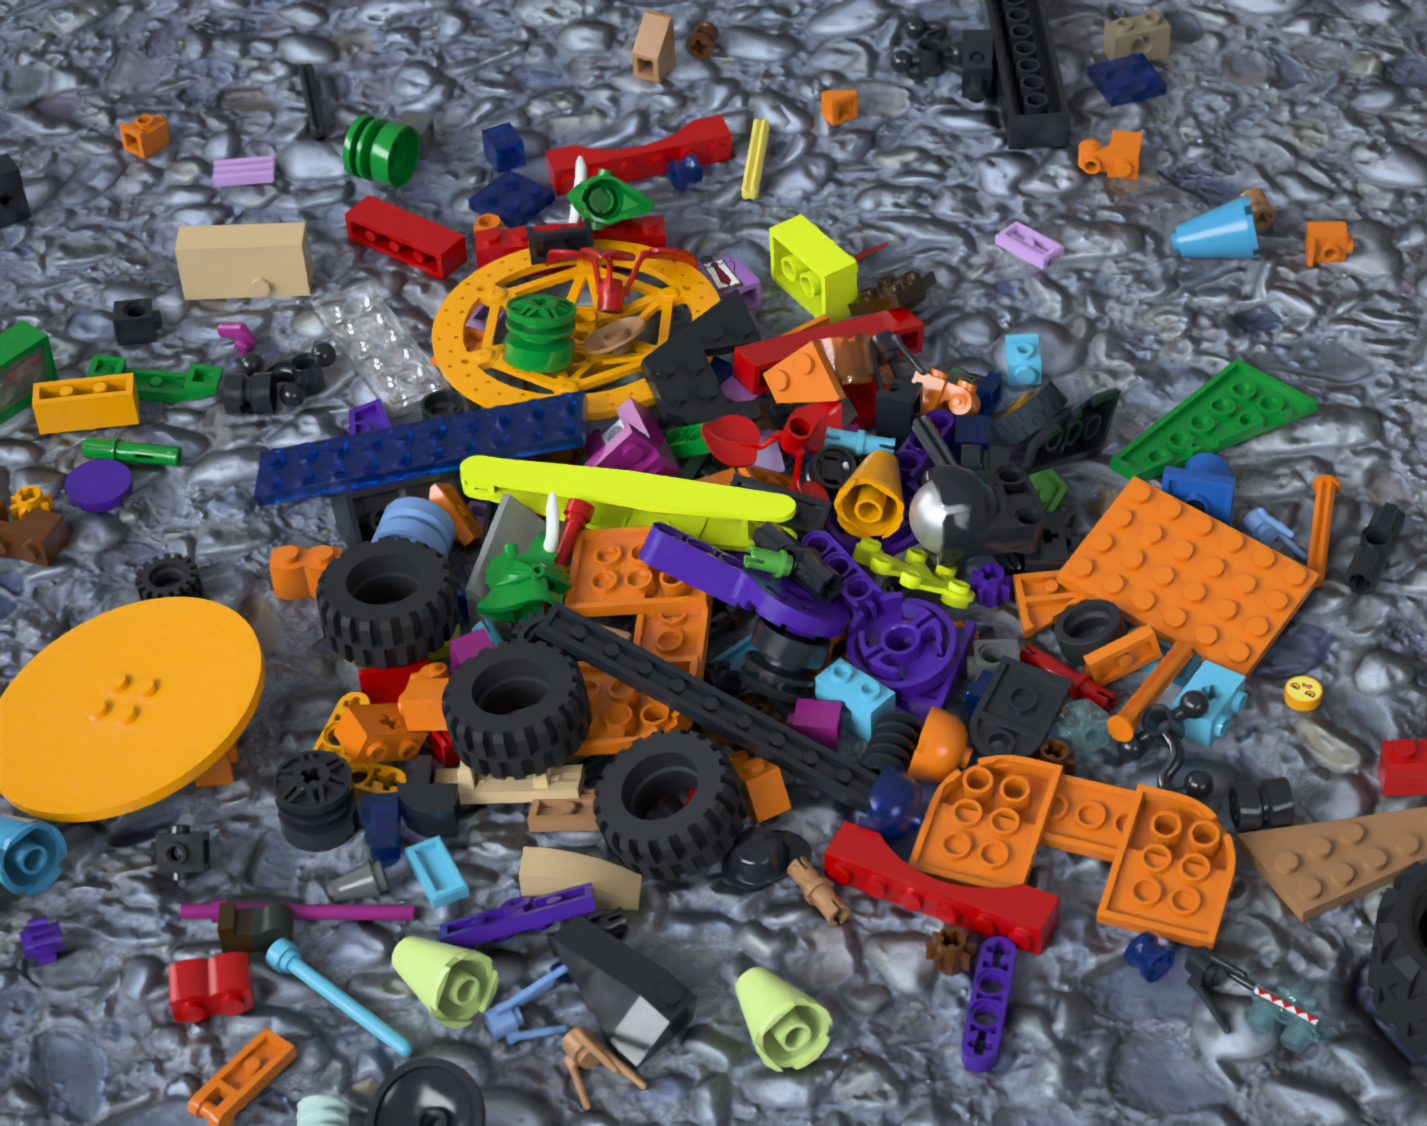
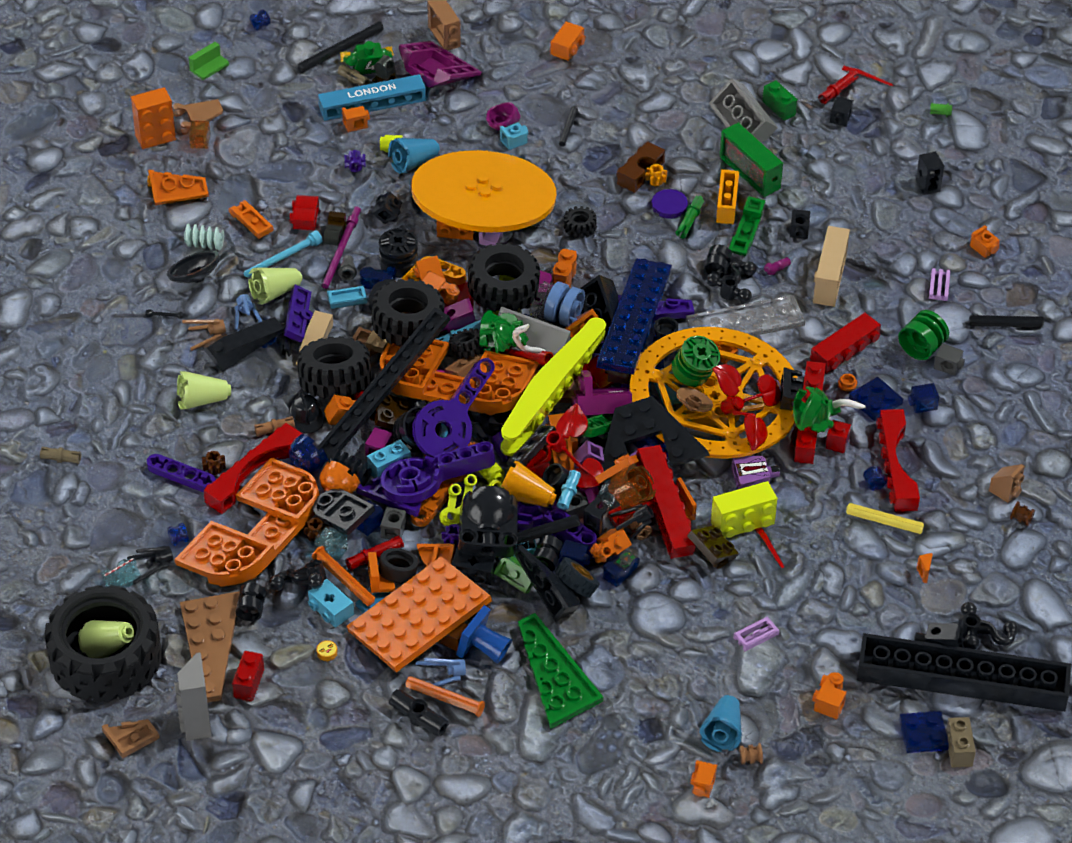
camera: 100 degrees right, 5 degrees up
bright green pin [743,544,793,578] -> none
black piece [752,521,844,602] -> none
medium azure brick [1004,333,1042,386] -> none

